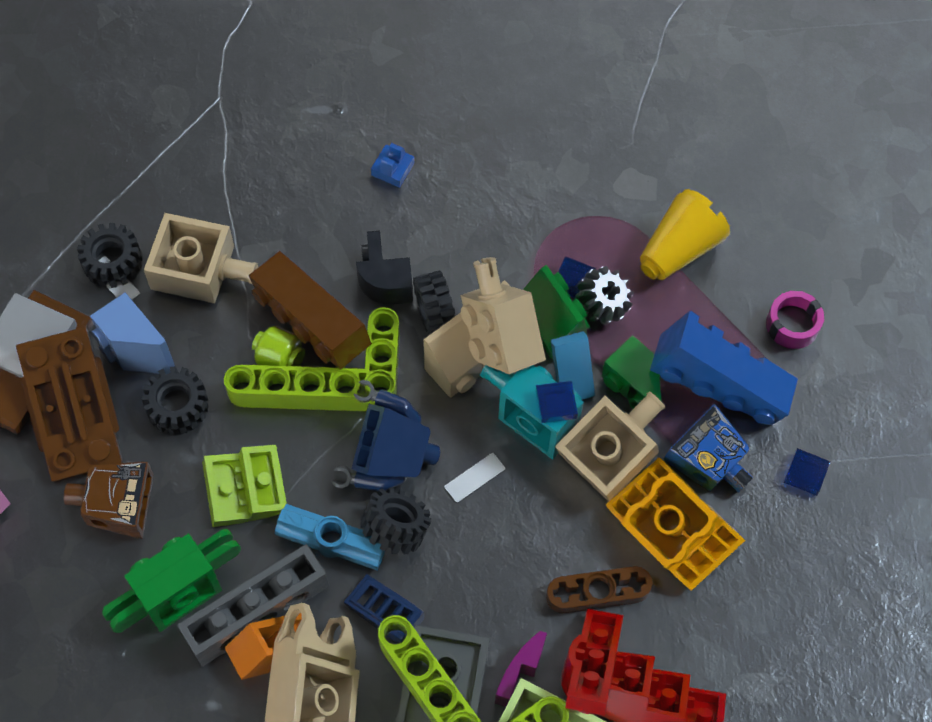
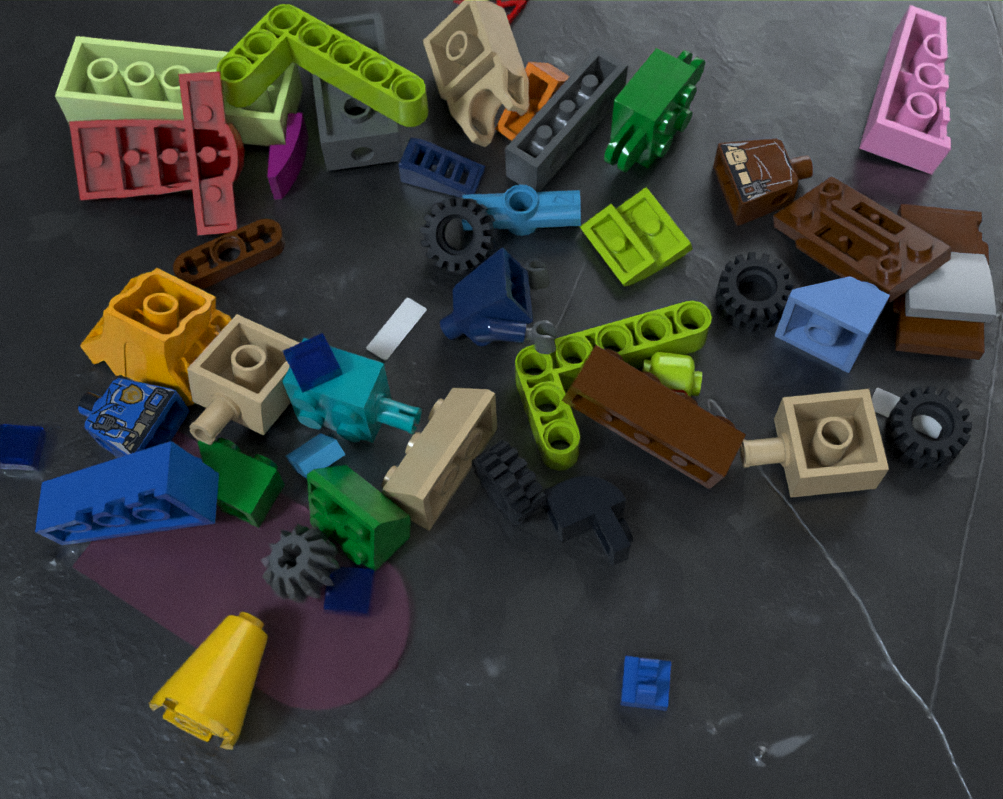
camera: 165 degrees right, 0 degrees up
tan brick [460,257,546,374] -> none
dark pink piece [766,291,824,349] -> none

